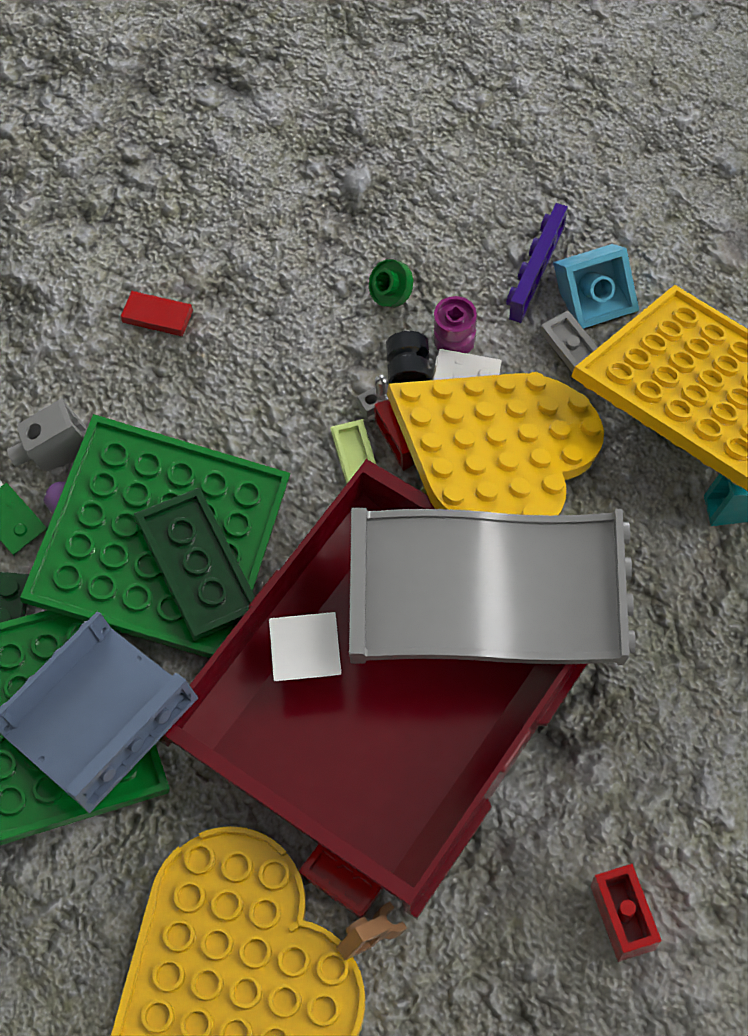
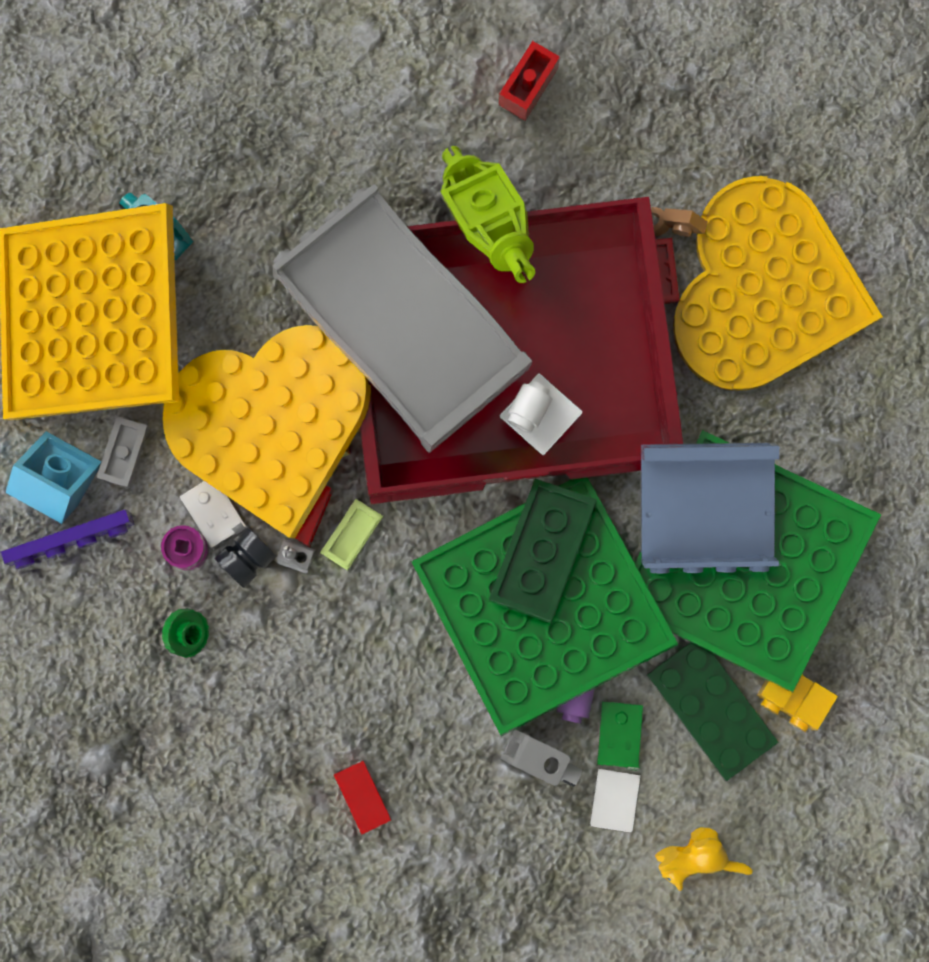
camera: 135 degrees left, 20 degrees up
none -> lime plate [440,146,535,283]
none -> white brick [507,381,553,433]

